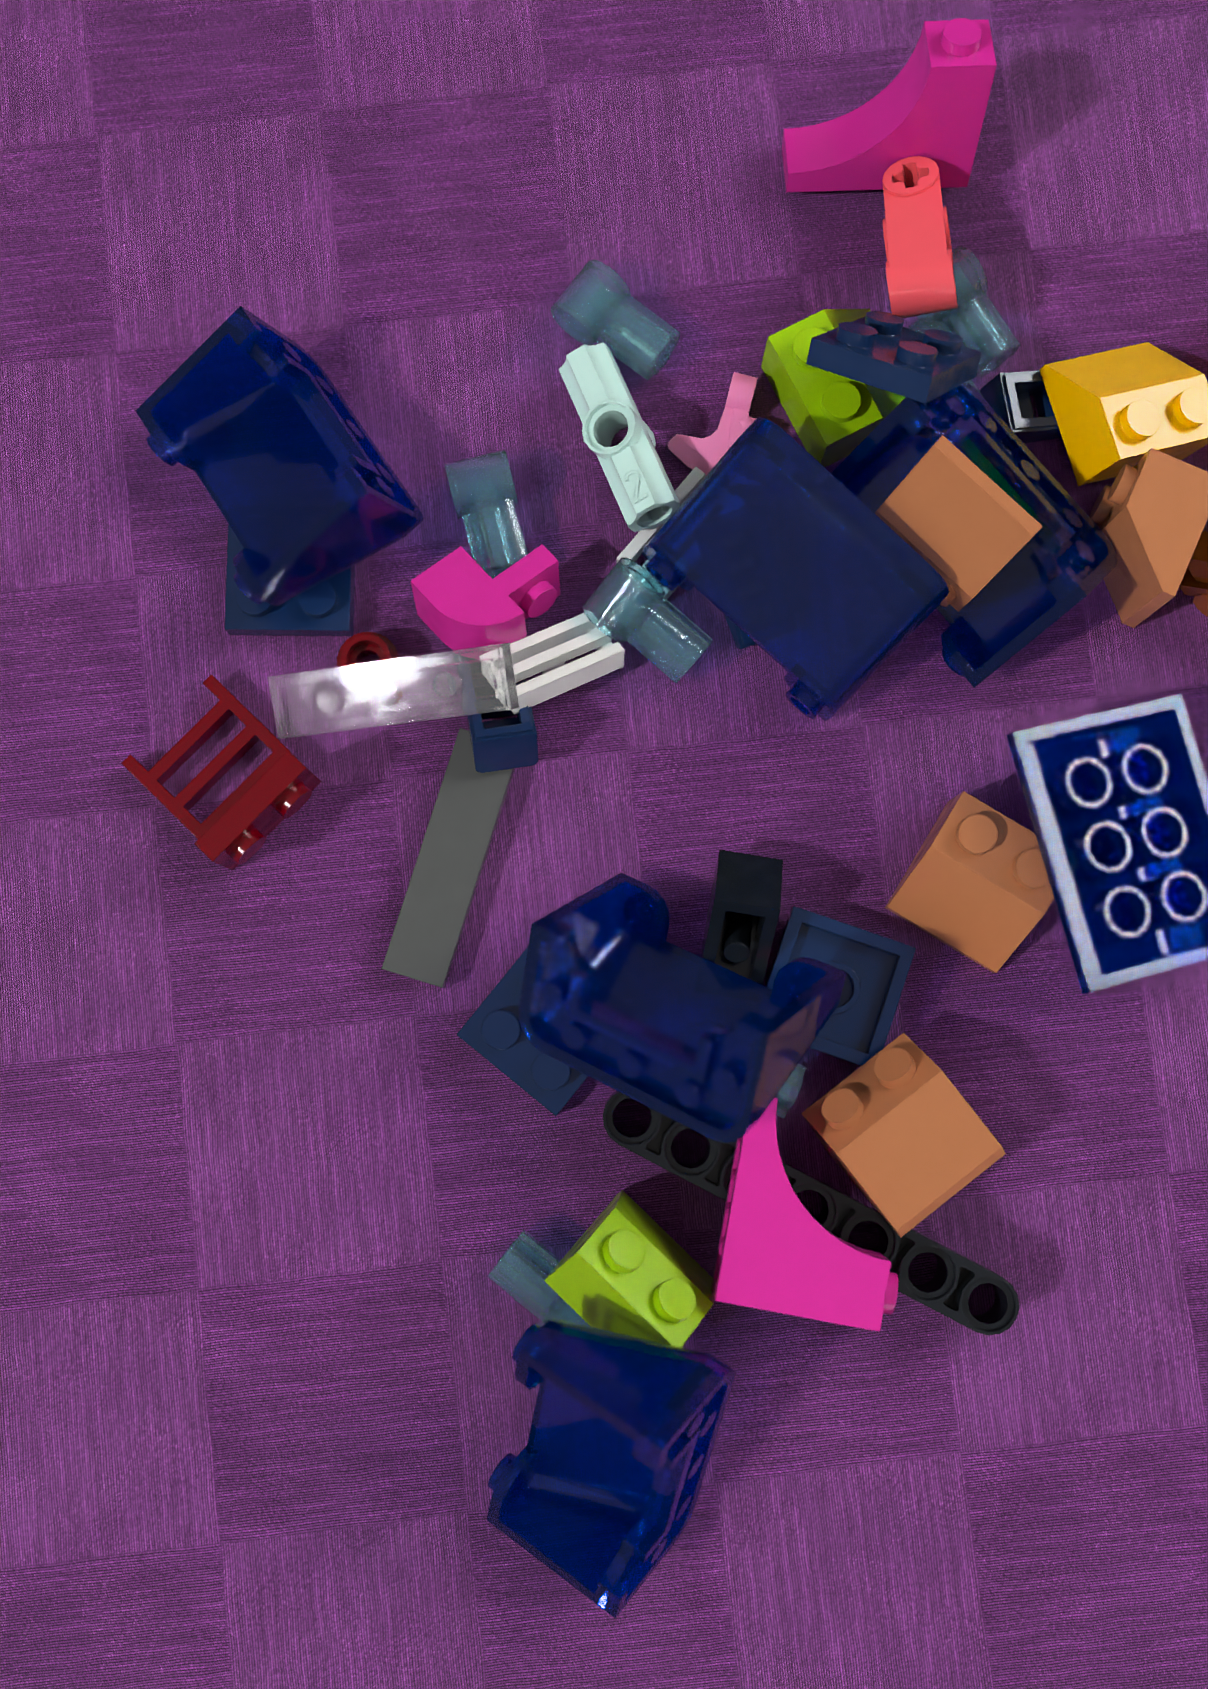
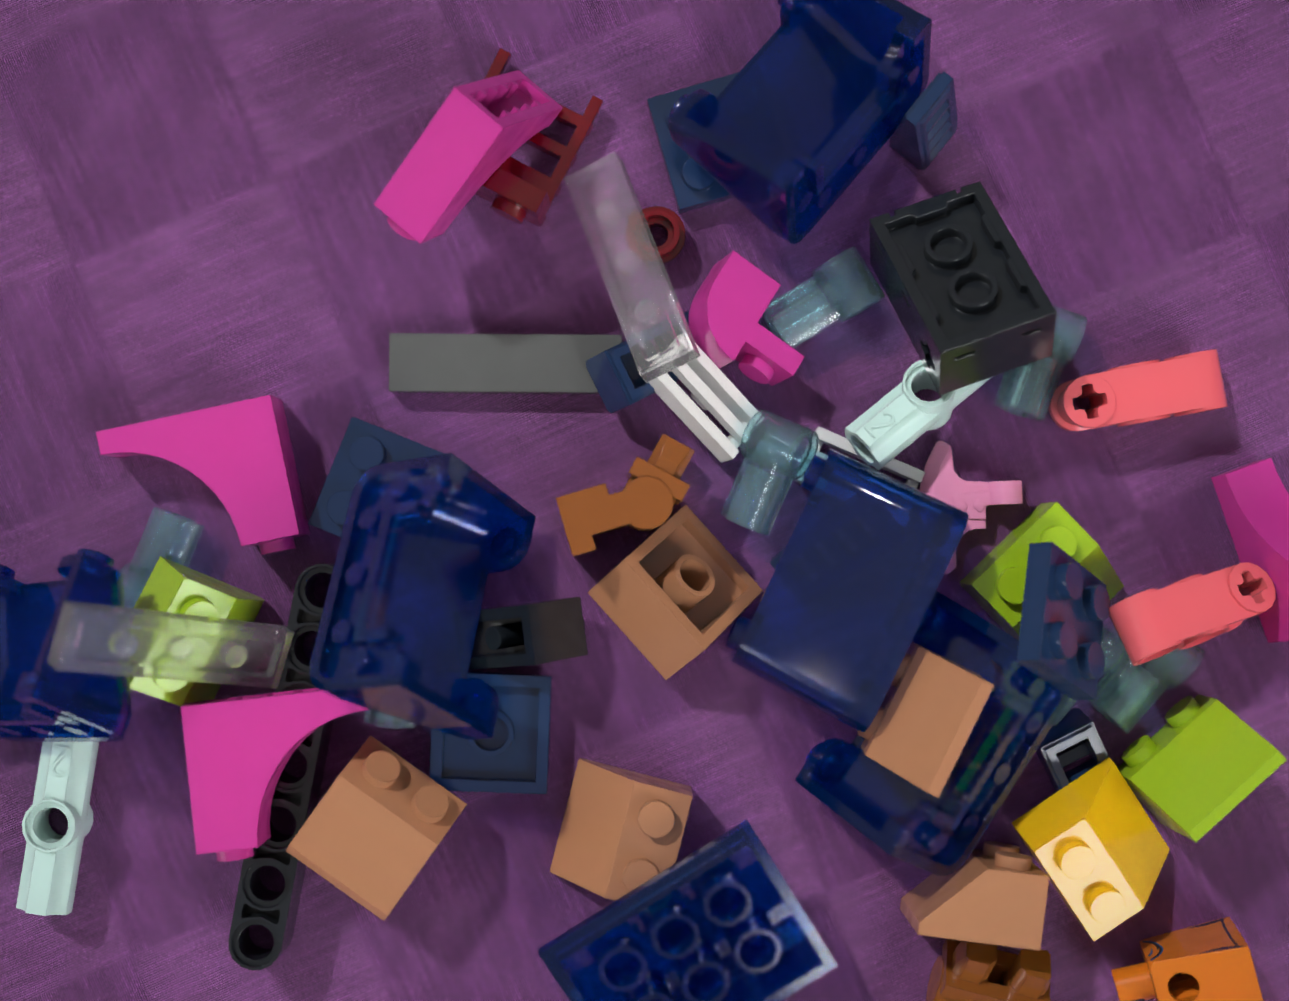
camera: 70 degrees right, 5 degrees up
none -> light aqua piece [16,730,100,916]
none -> clear tile [47,601,294,688]
none -> dark pink arch [96,395,310,555]
none -> dark pink arch [374,70,563,244]
none -> dark orange hips [556,434,695,557]
none -> nougat slope [587,504,763,680]
none -> black piece [869,181,1057,395]
none -> dark blue slope [889,71,958,170]
none -> coral piece [1049,349,1228,432]
none -> lime slope [1118,694,1287,842]

